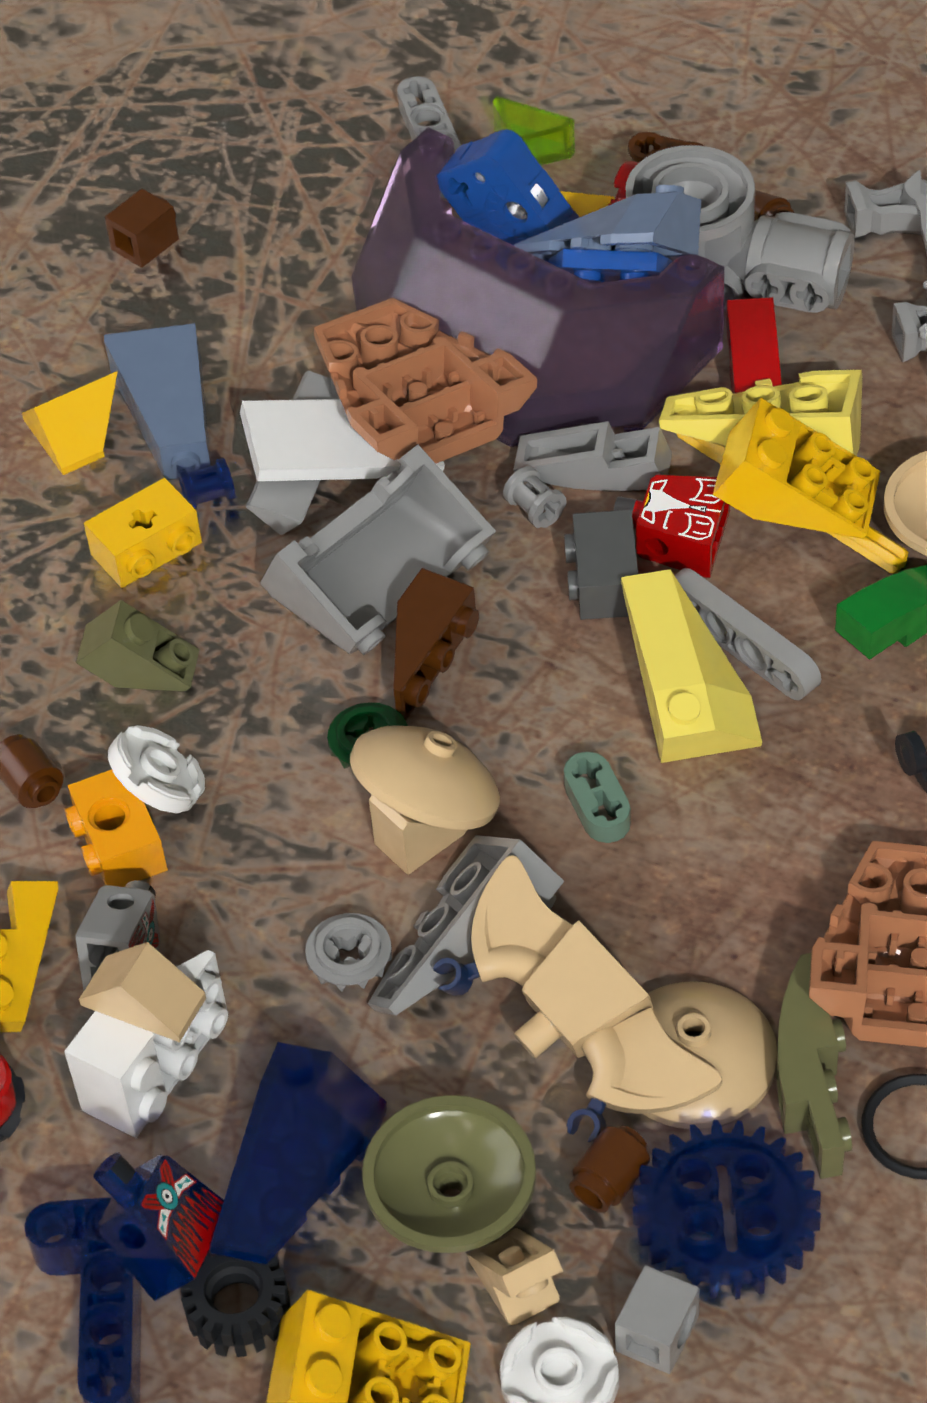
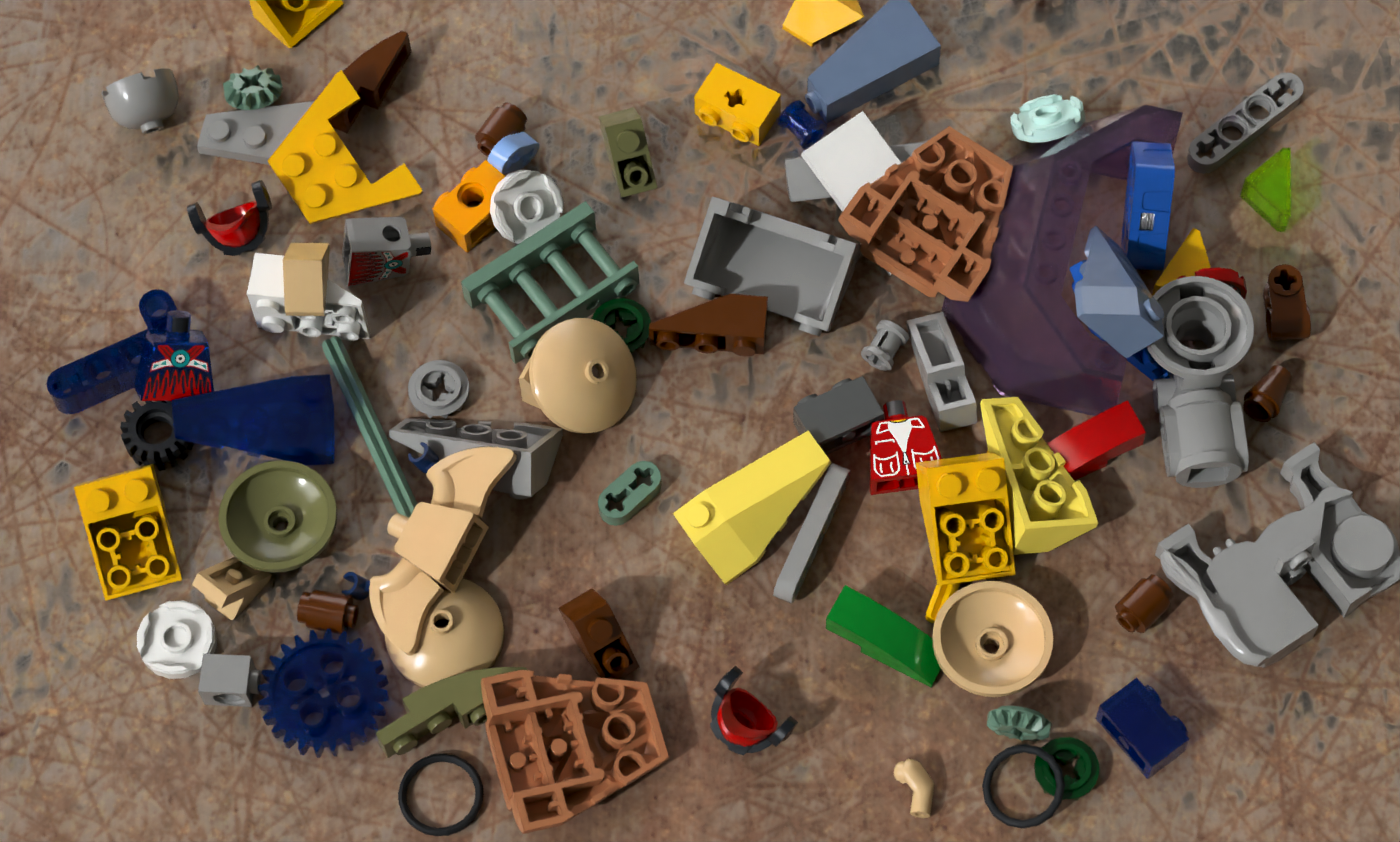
camera: 65 degrees right, 15 degrees up
none -> sand green axle [322,336,418,518]
none -> sand green fence [461,201,639,364]
none -> light blue beam [487,132,539,174]
none -> reddish brown slope [558,588,640,680]
none -> light aqua tile [1011,94,1086,143]

